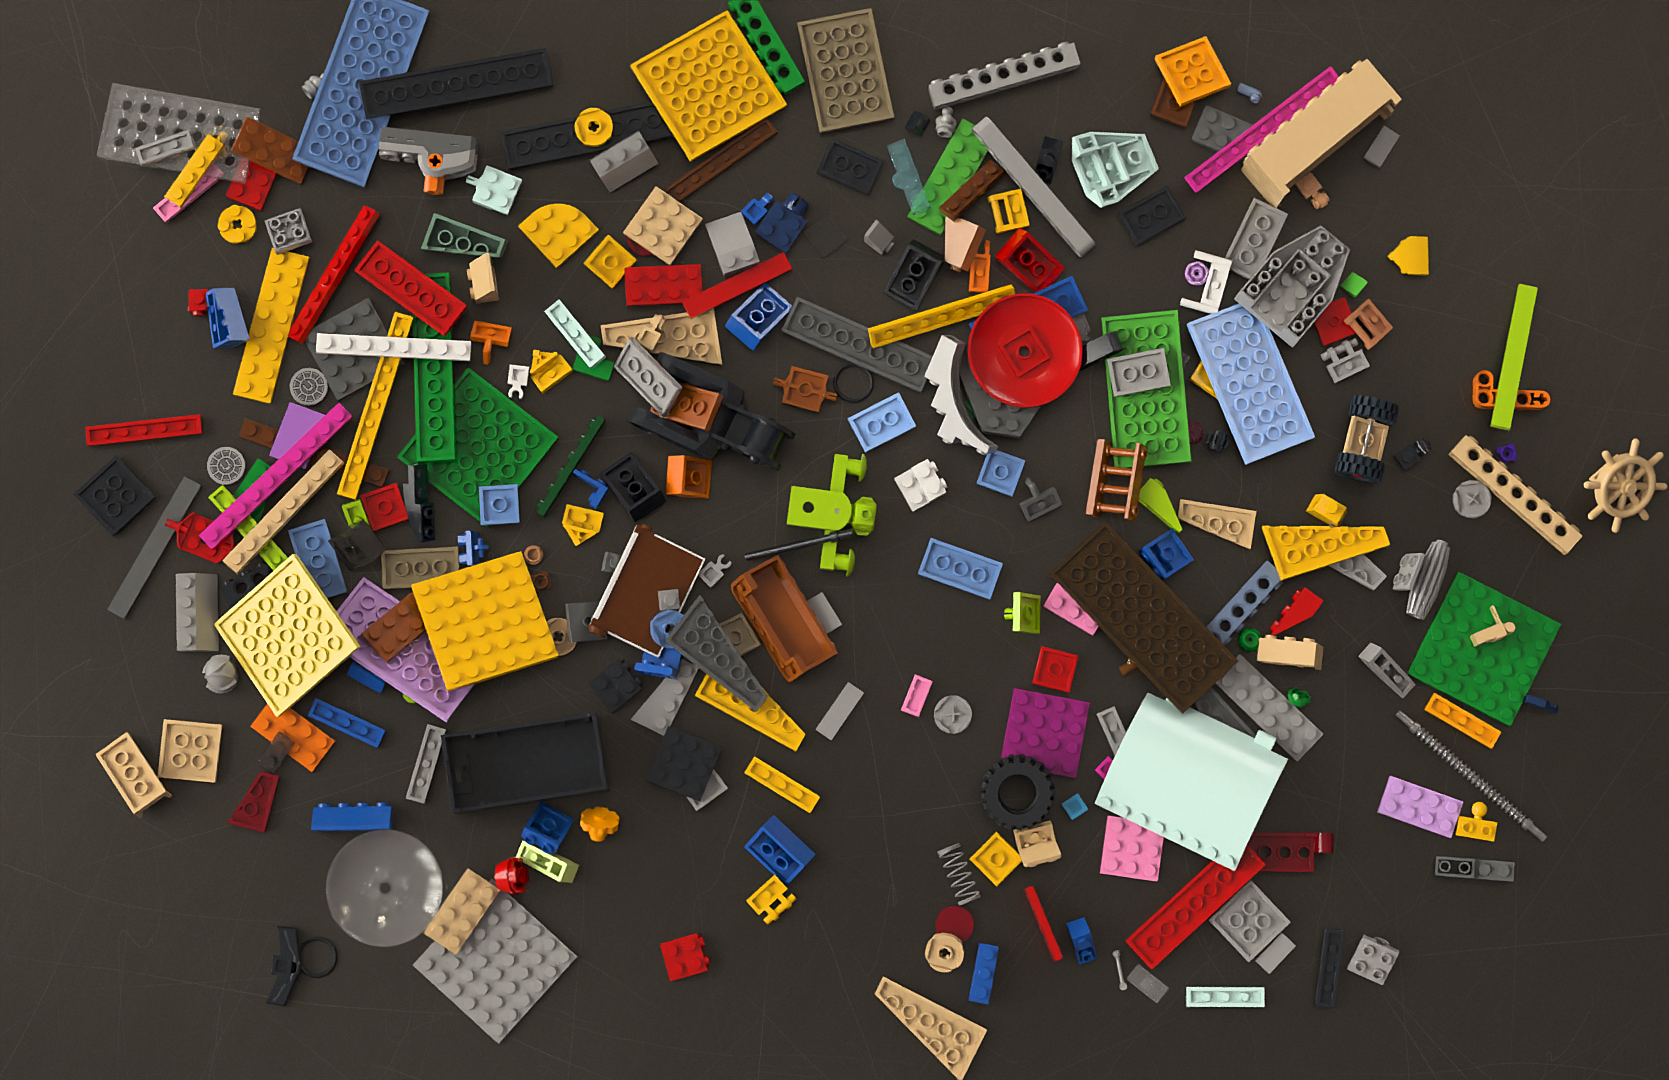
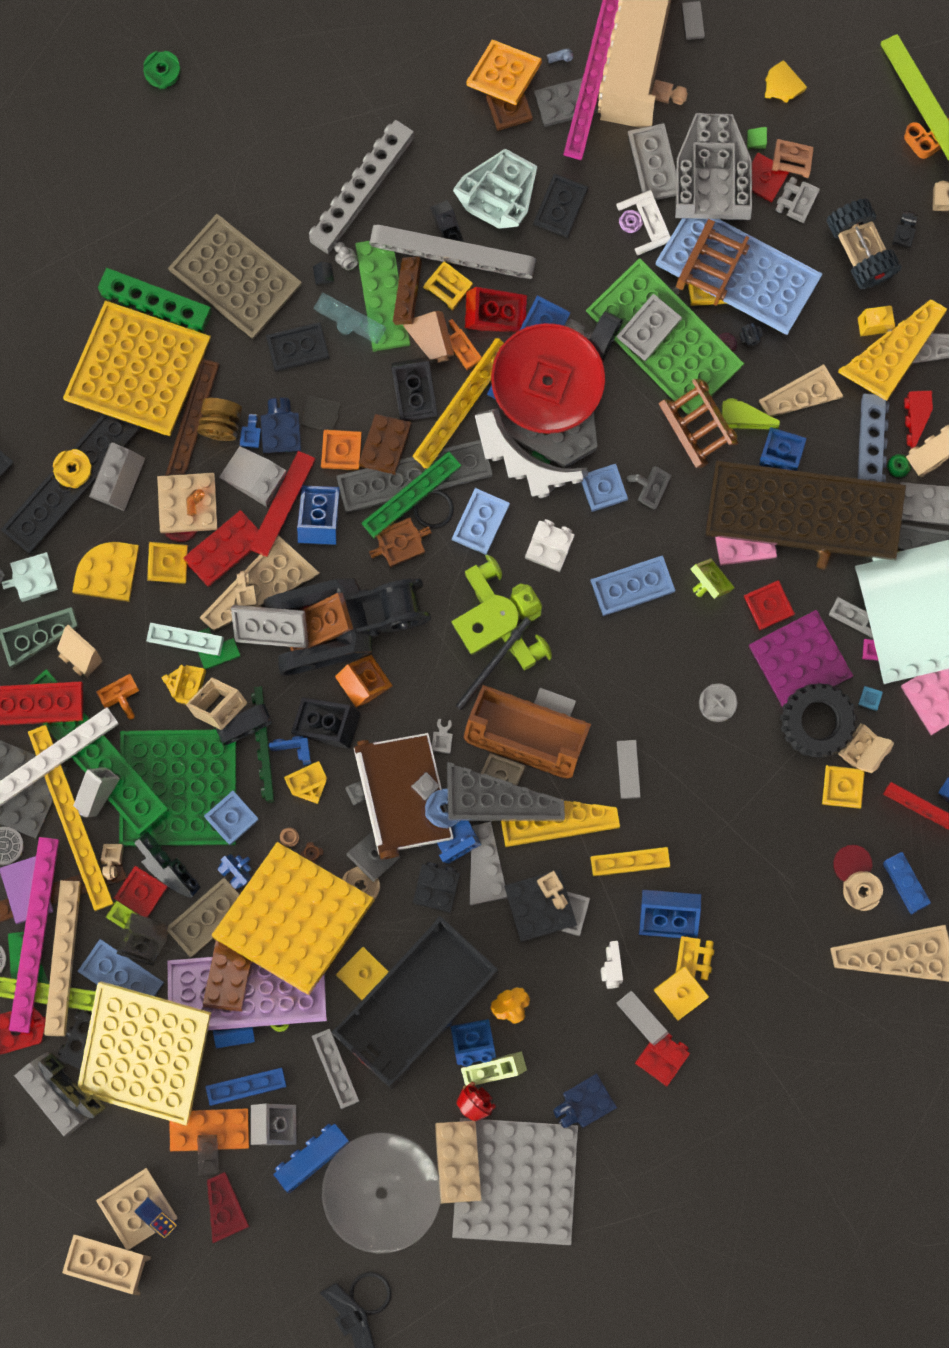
camera: 30 degrees left, 5 degrees down
light grey helmet [202,655,239,694] -> none
white plate [508,365,529,399] -> none
light grey slope [864,220,894,255] -> none
bright pink plate [901,674,933,717] -> none
light grey piece [937,843,981,906] -> none
none -> black slope [38,1053,106,1119]
none -> light grey slope [73,767,120,818]
none -> tan plate [101,844,124,880]
none -> clear blue slope [134,1197,178,1240]
none -> clear orange arm [186,489,205,516]
none -> tan window [186,678,247,730]
none -> pearl gold wheel [197,398,242,441]
none -> black beam [215,704,272,745]
none -> light grey slope [251,1104,296,1145]
none -> orange plate [321,430,362,470]
none -> yellow plate [336,947,389,1000]
none -> reddish brown plate [359,414,412,475]
none -> green plate [362,452,461,538]
none -> tan plate [537,871,568,910]
none -> dark blue plate [553,1074,617,1128]
none -> white plate [601,941,623,989]
none -> light grey tile [617,991,669,1046]
none -> yellow plate [654,966,709,1020]
none -> dark orange fence [676,219,750,306]

